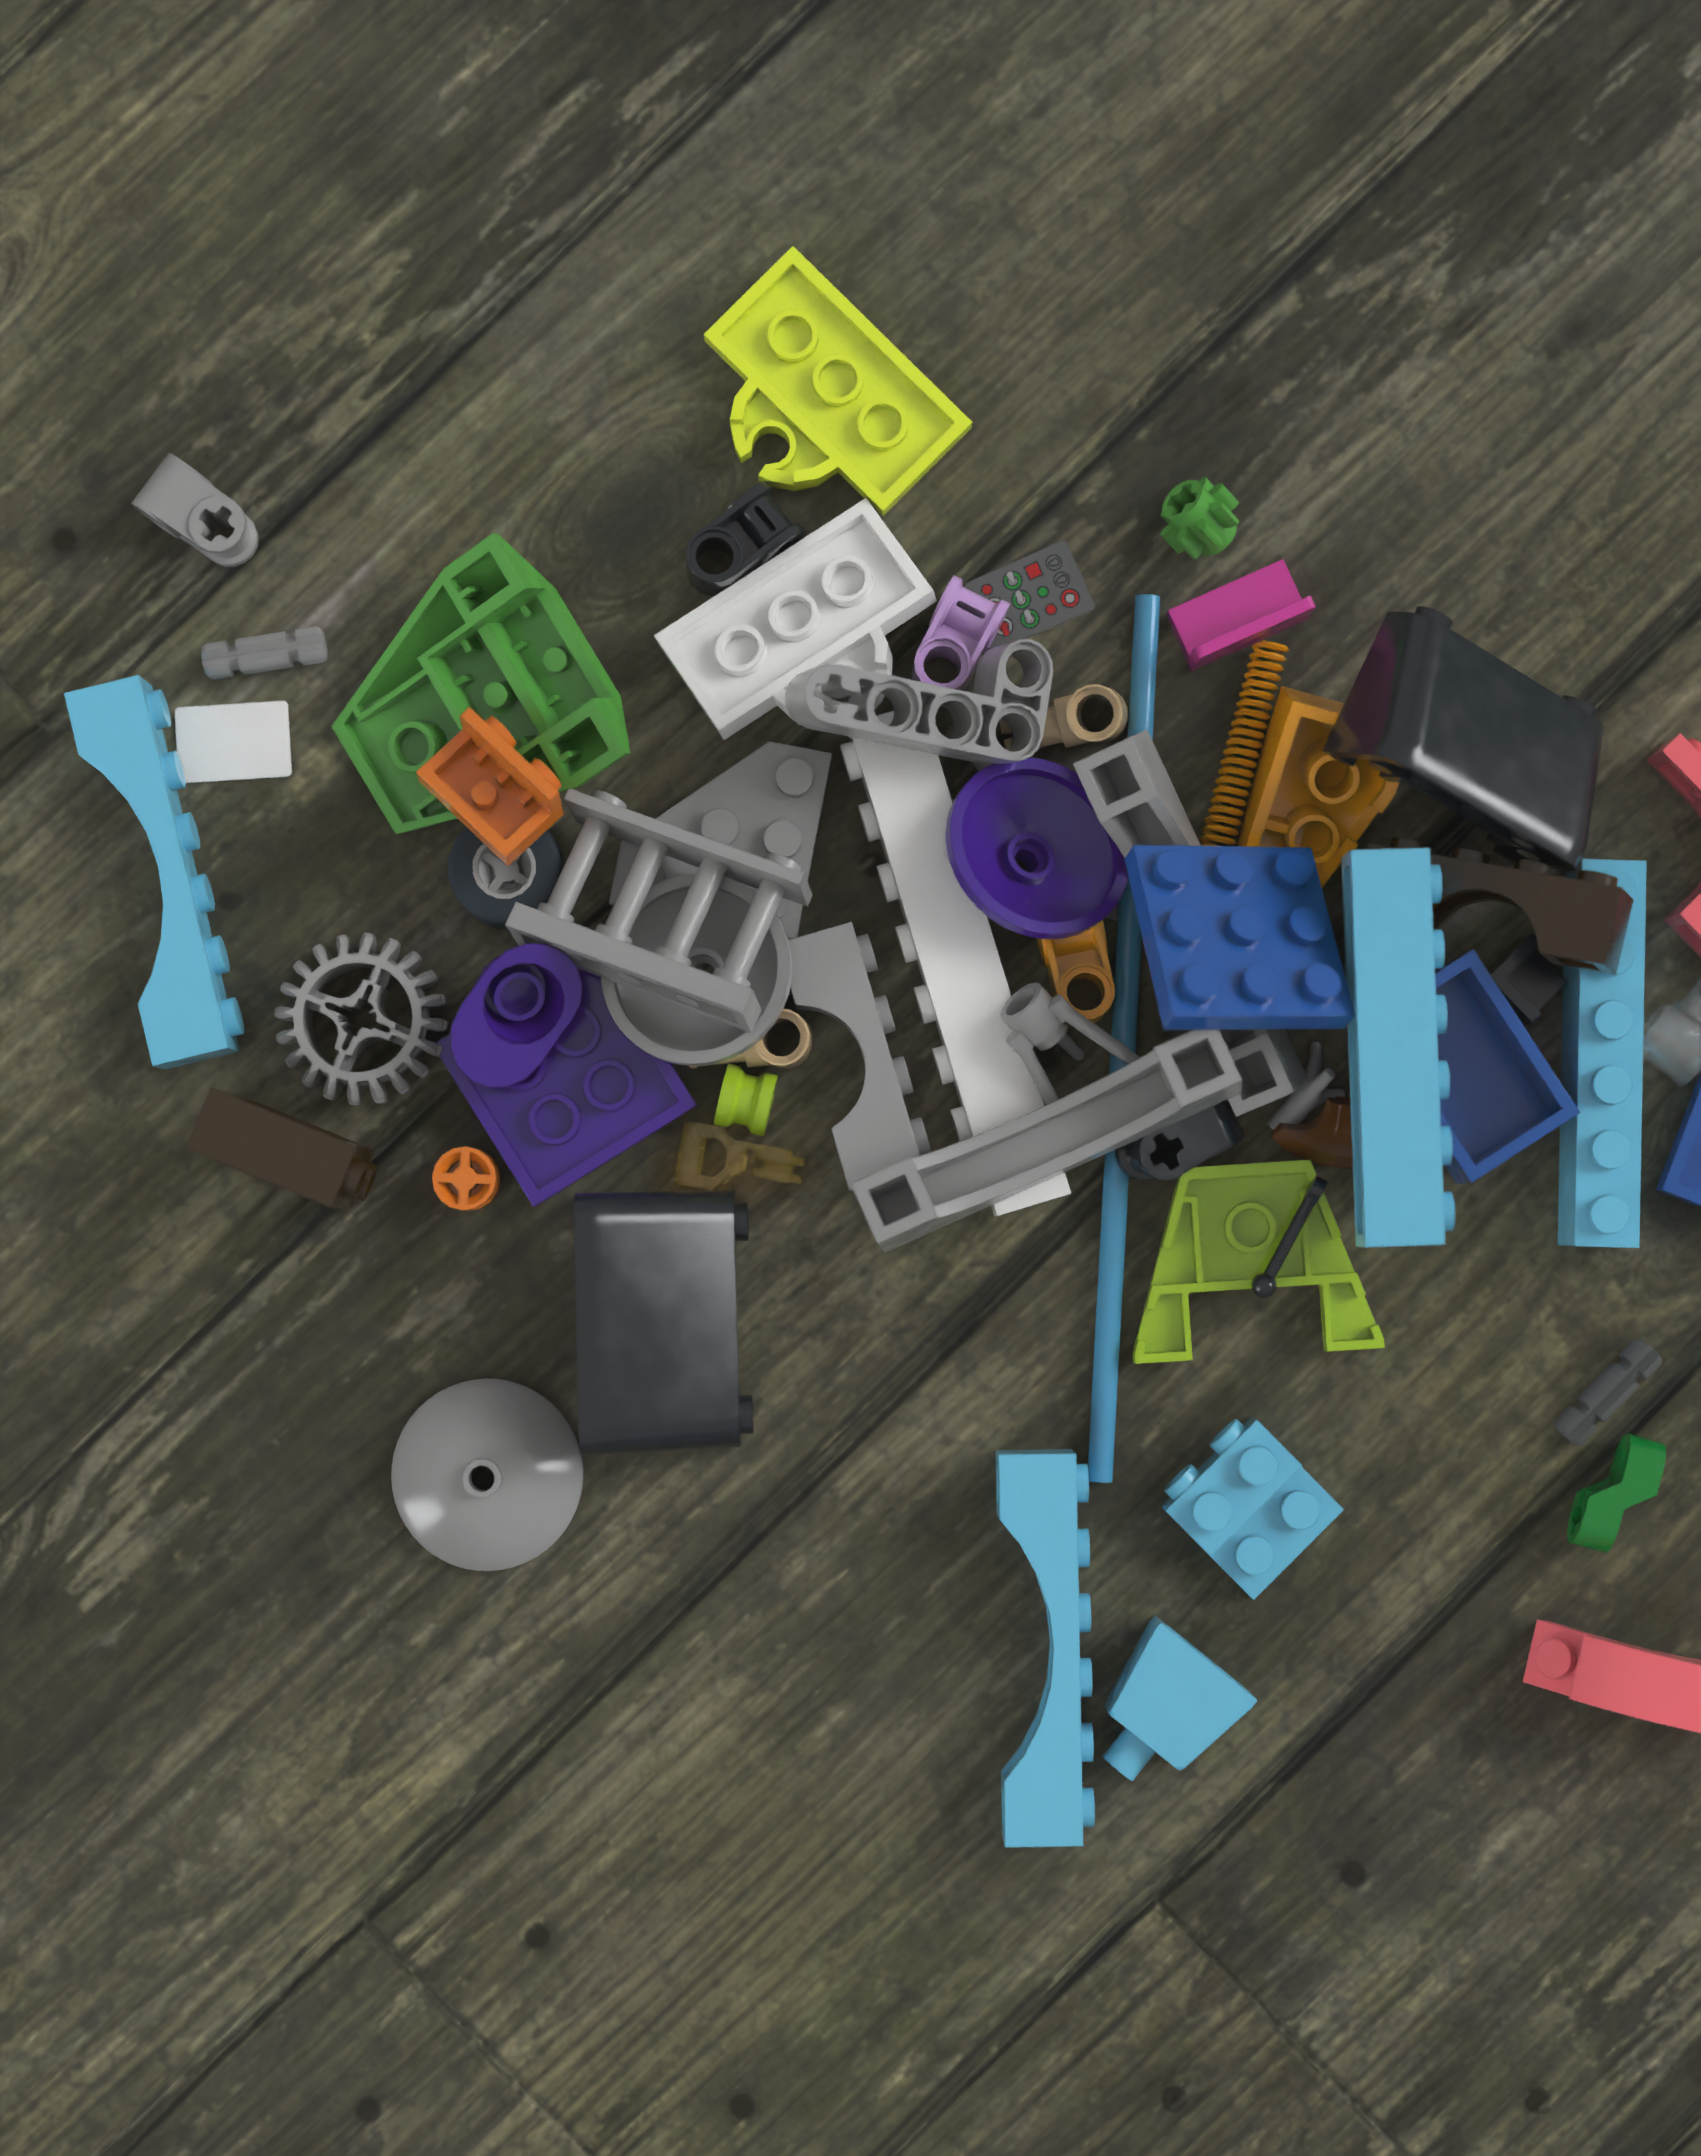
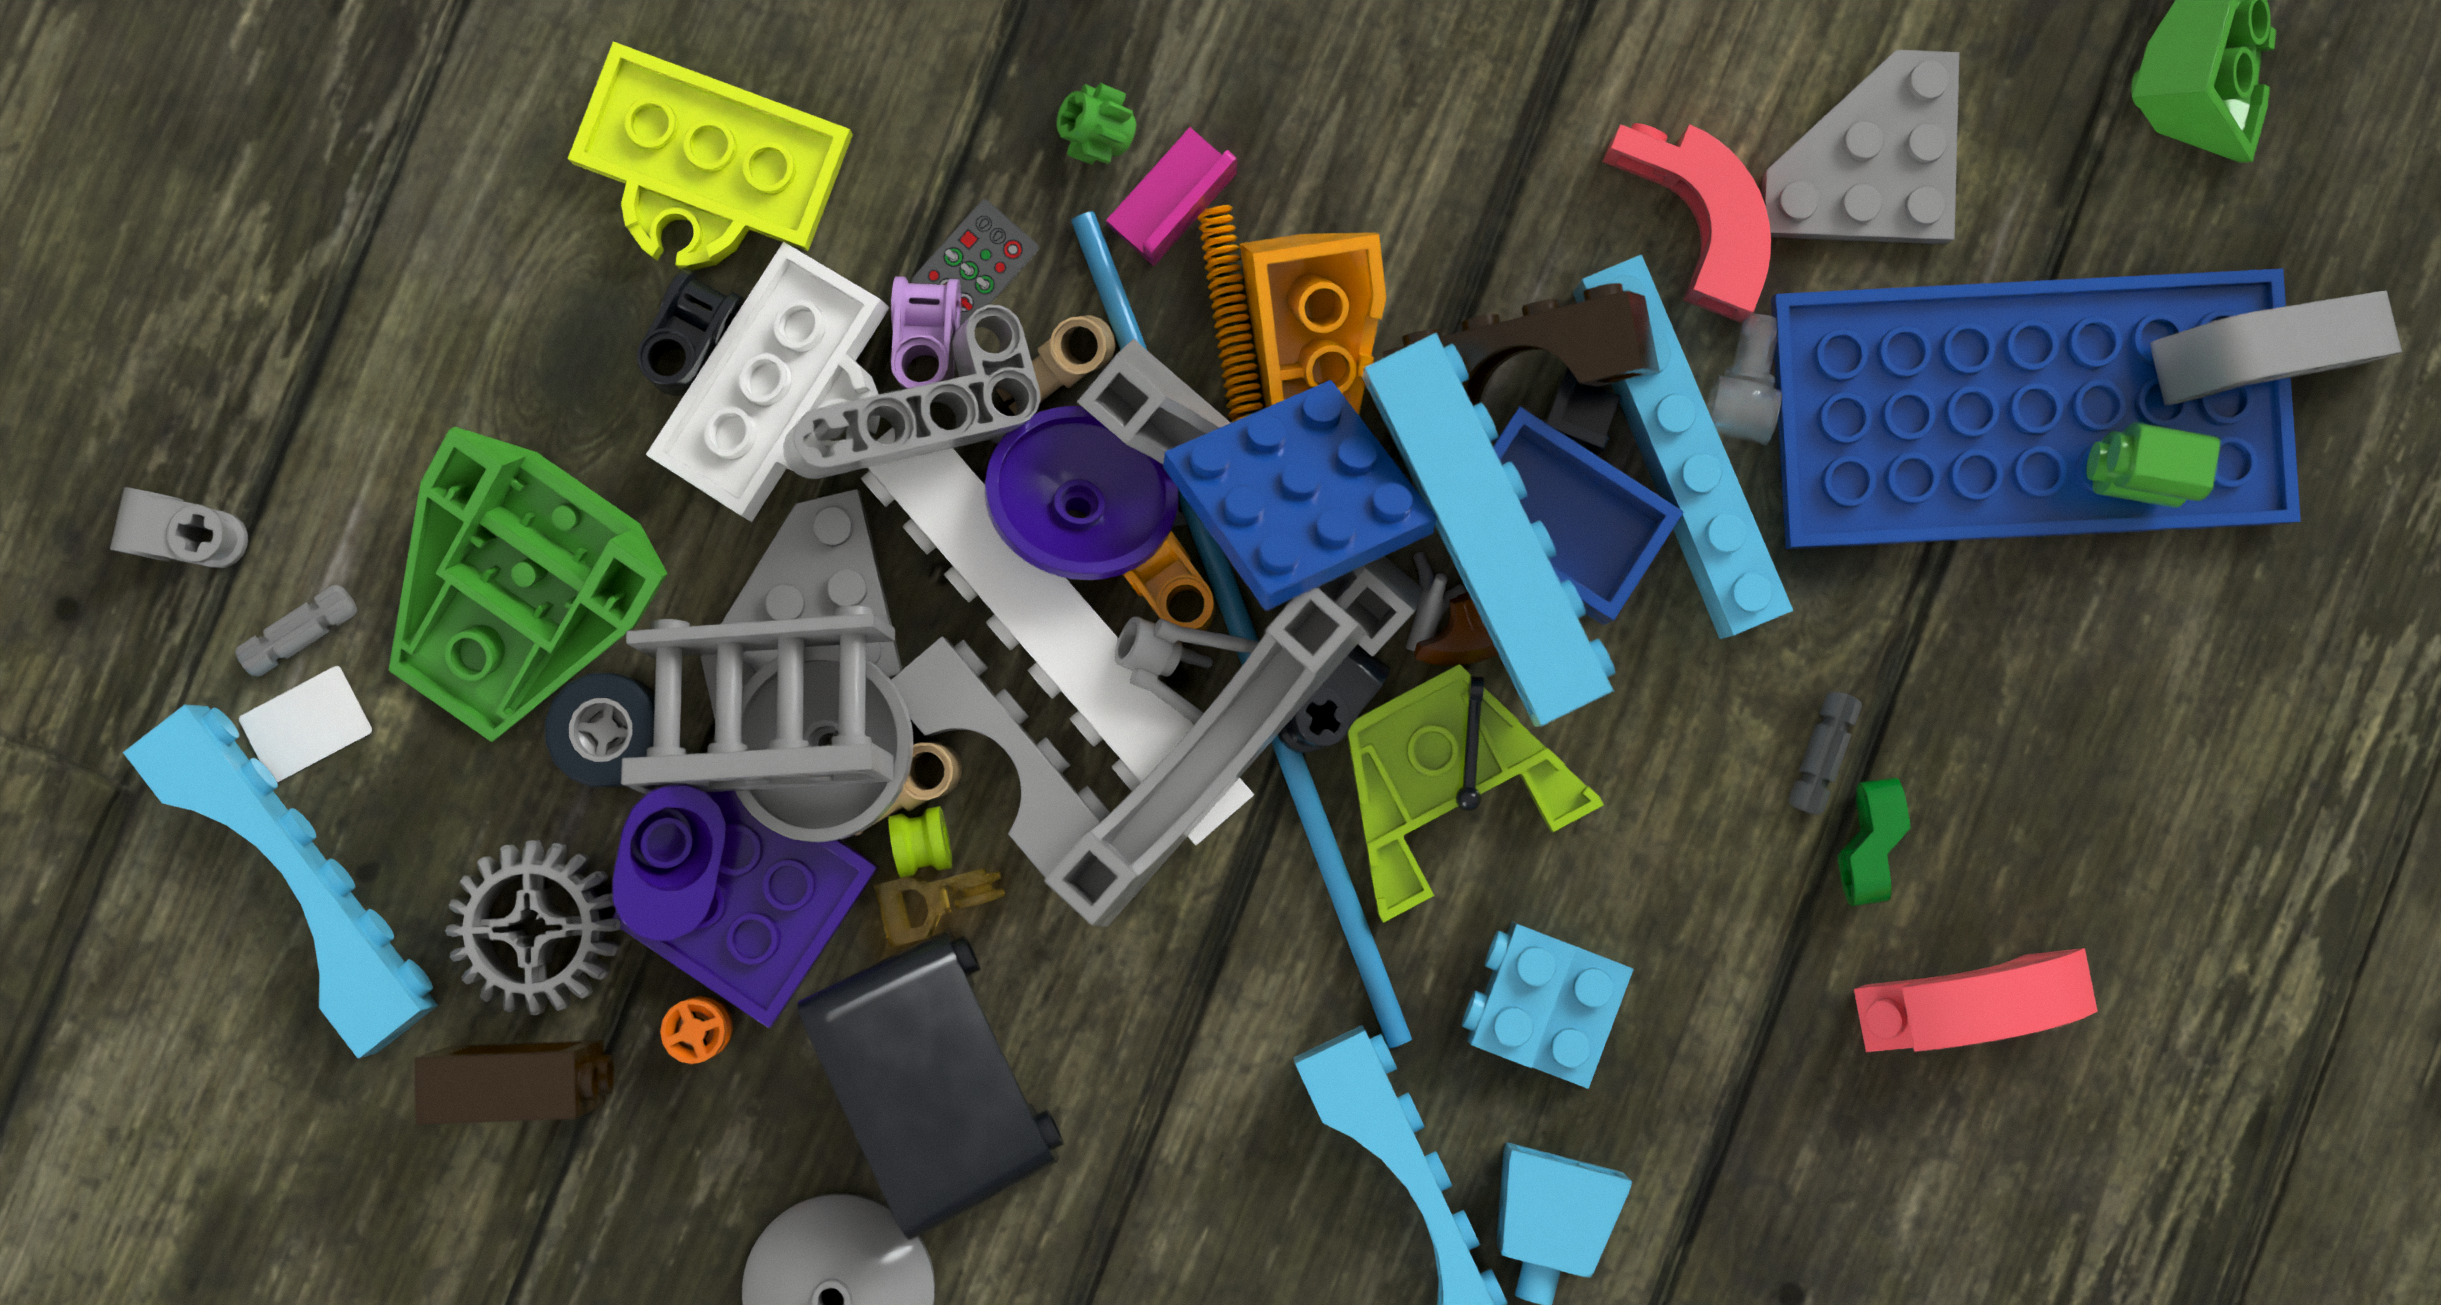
camera: 20 degrees left, 0 degrees up
orange bracket [416,707,564,866] -> none
black windscreen [1322,606,1604,871] -> none

